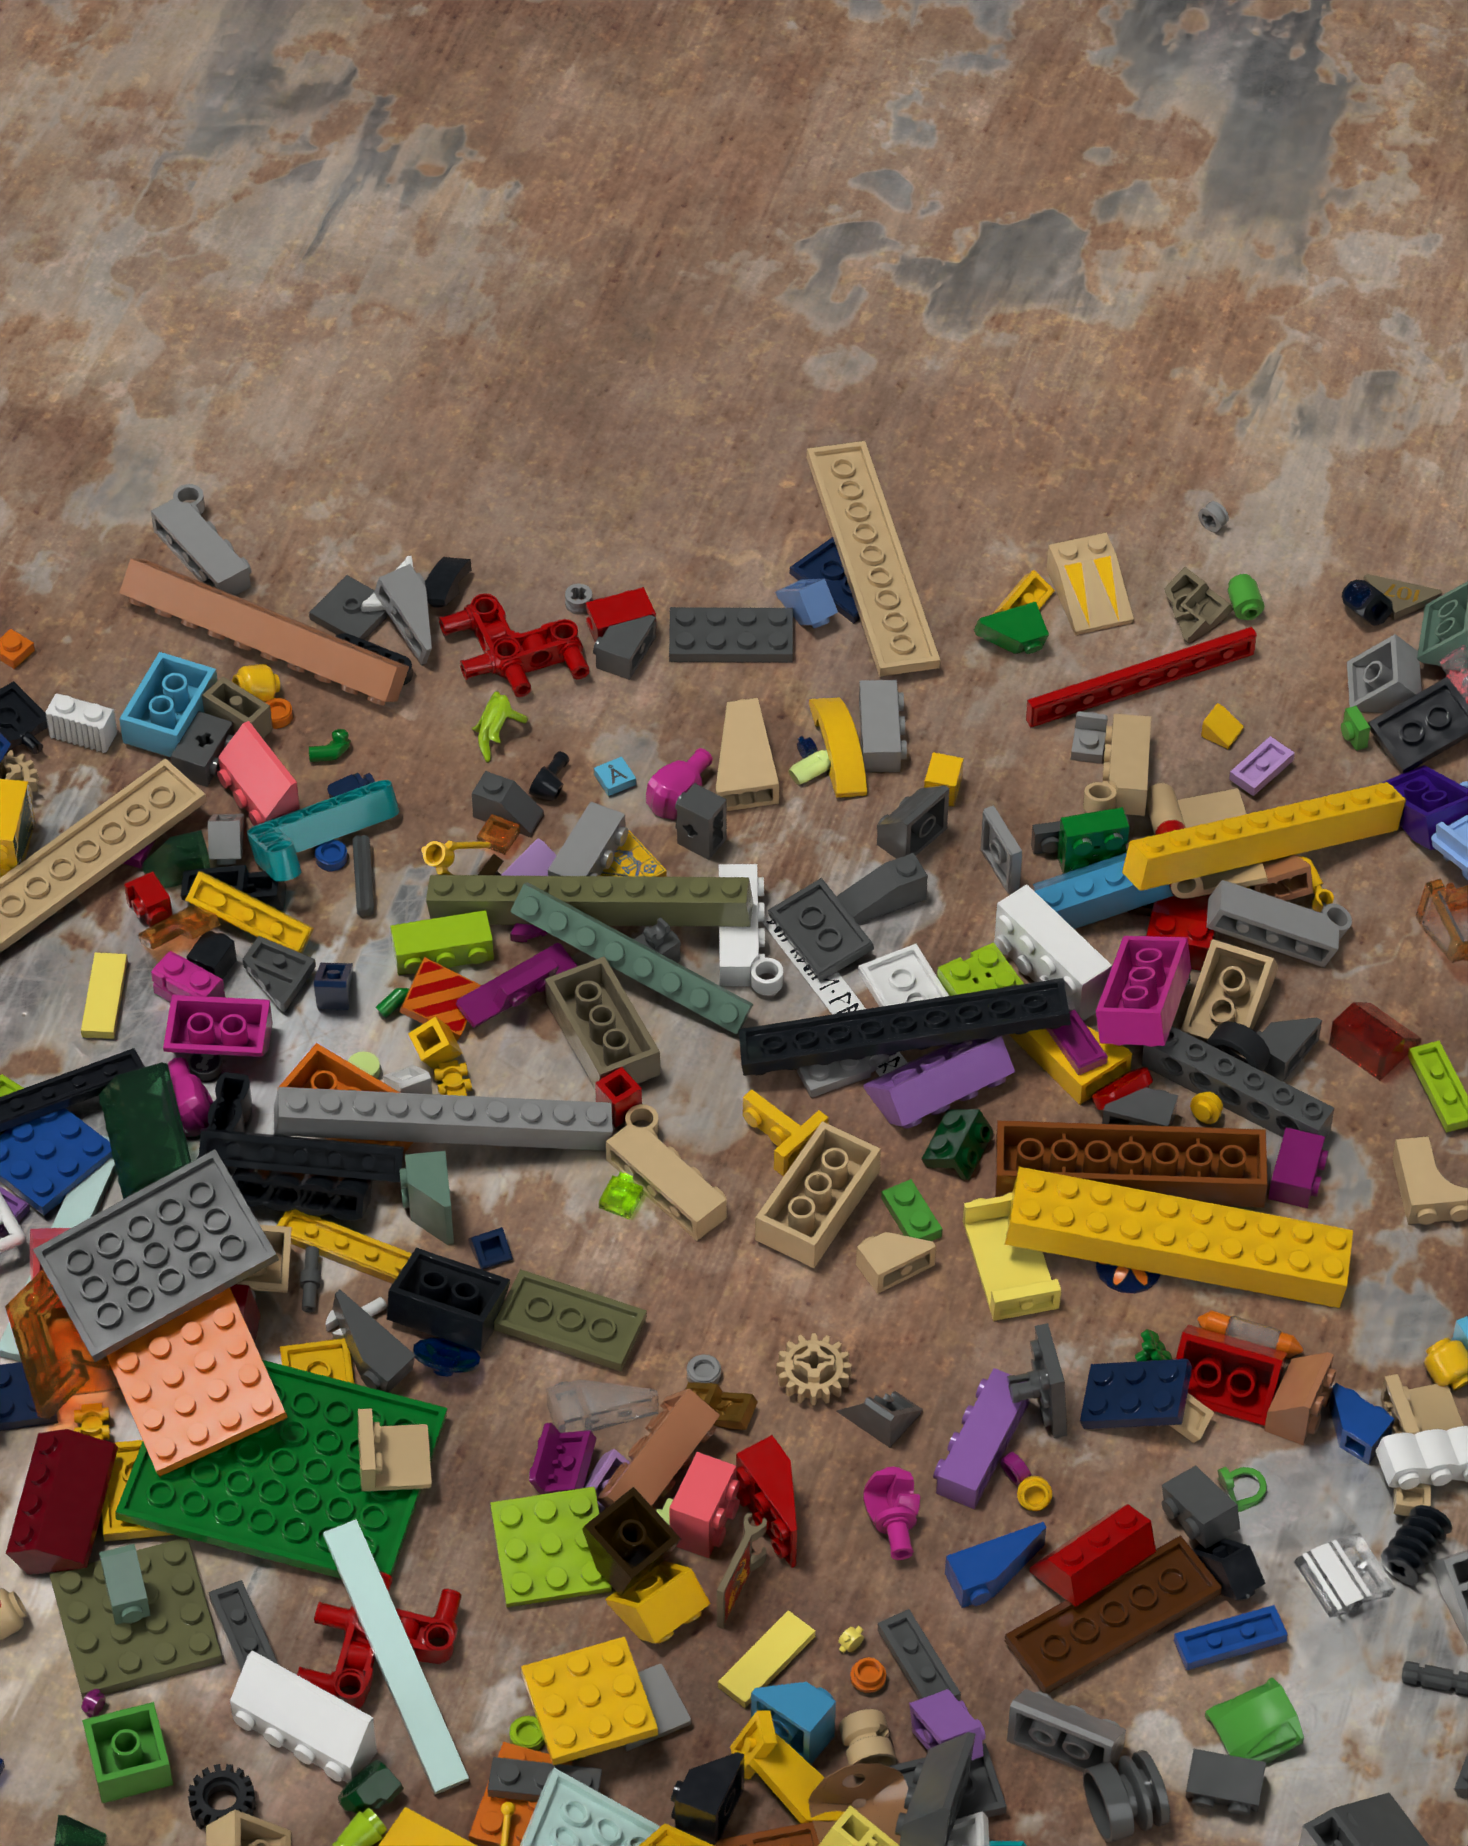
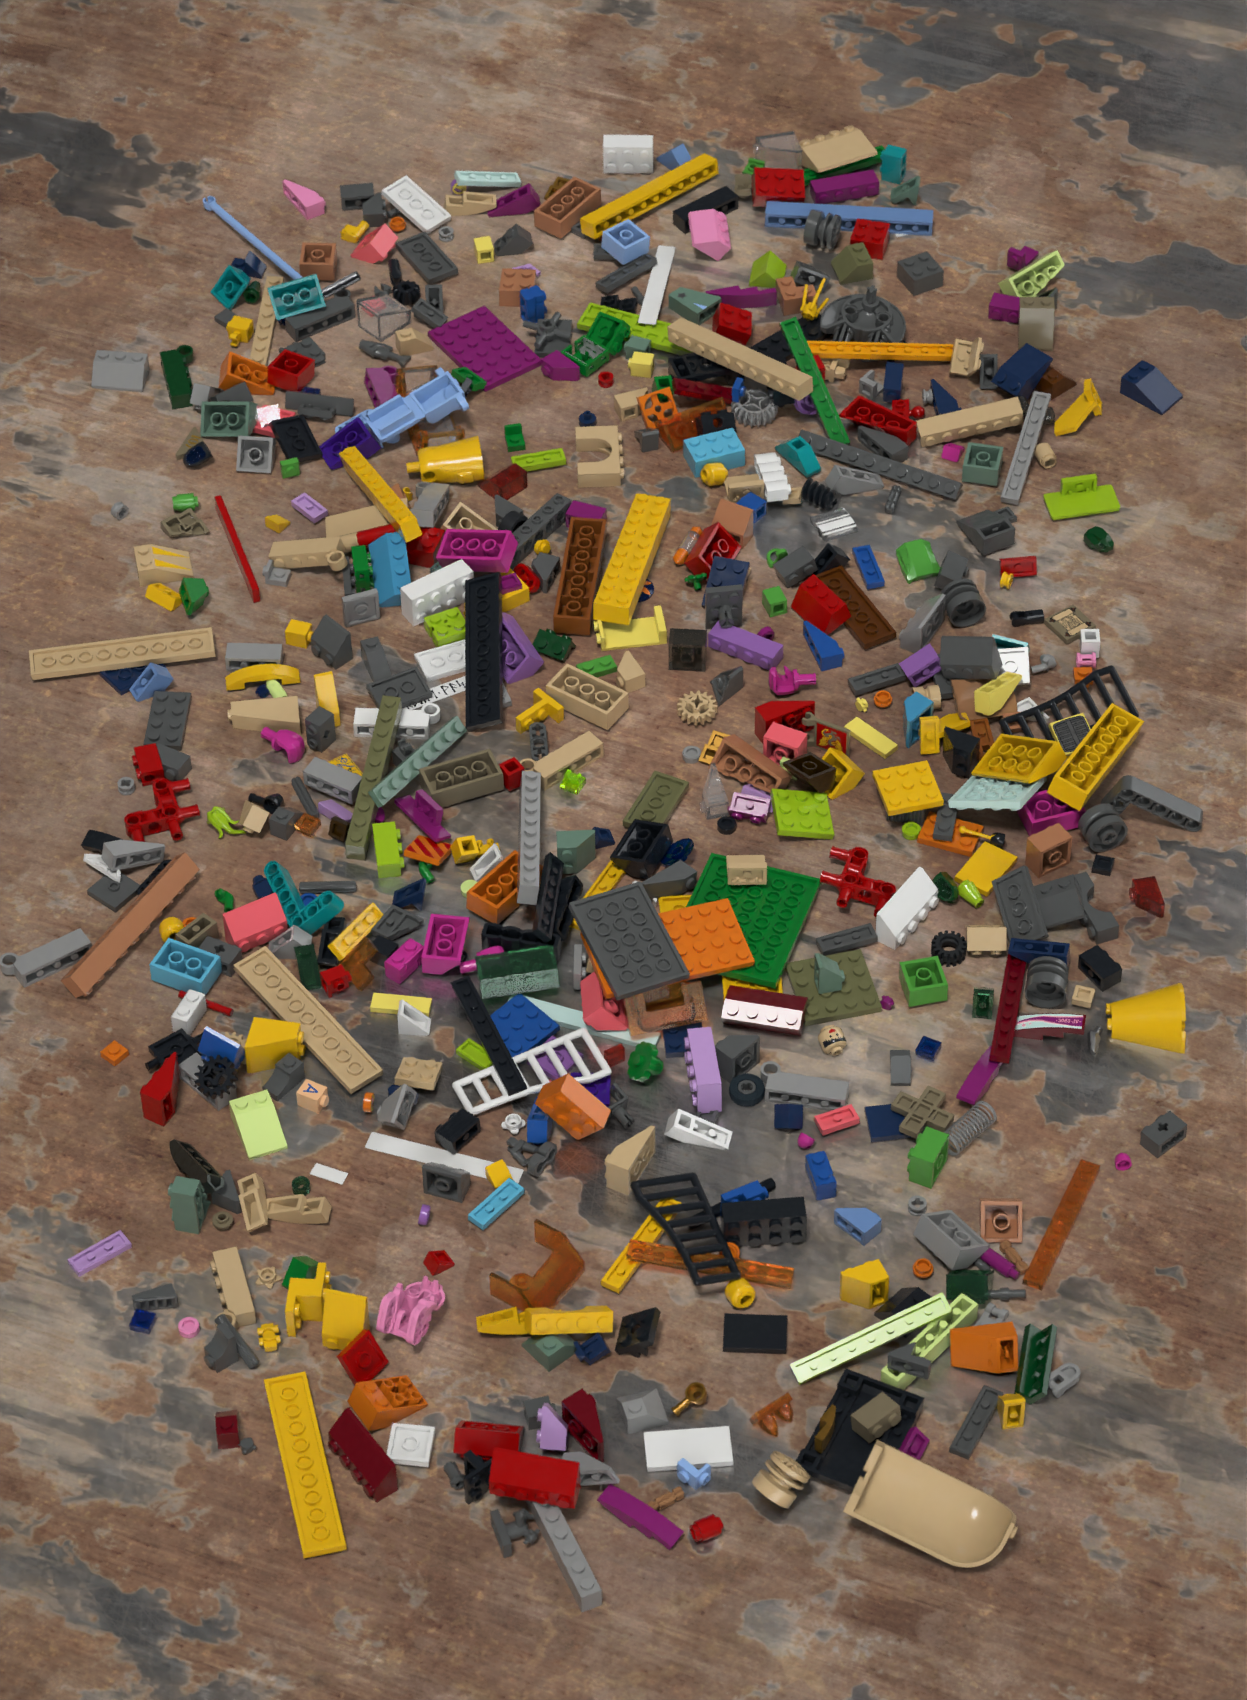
camera: 85 degrees left, 5 degrees down
yellow piece [74,1403,110,1440] -> none
light aqua tile [323,1519,469,1795] -> none
yellow plant [421,841,491,875] -> none
medium azure tile [594,757,636,796] -> none
yellow plate [1017,1476,1052,1511] -> none
none -> red bar [178,990,234,1017]
none -> tan slope [239,800,269,834]
none -> dark grey axle [291,777,320,820]
none -> yellow slope [314,671,341,727]
none -> white slope [397,999,431,1036]
none -> yellow torso [406,436,484,484]
none -> dark grey beam [529,722,548,761]
none -> clear smoke brick [668,628,707,672]
none -> black tile [717,816,736,835]
none -> bright green brick [762,586,787,617]

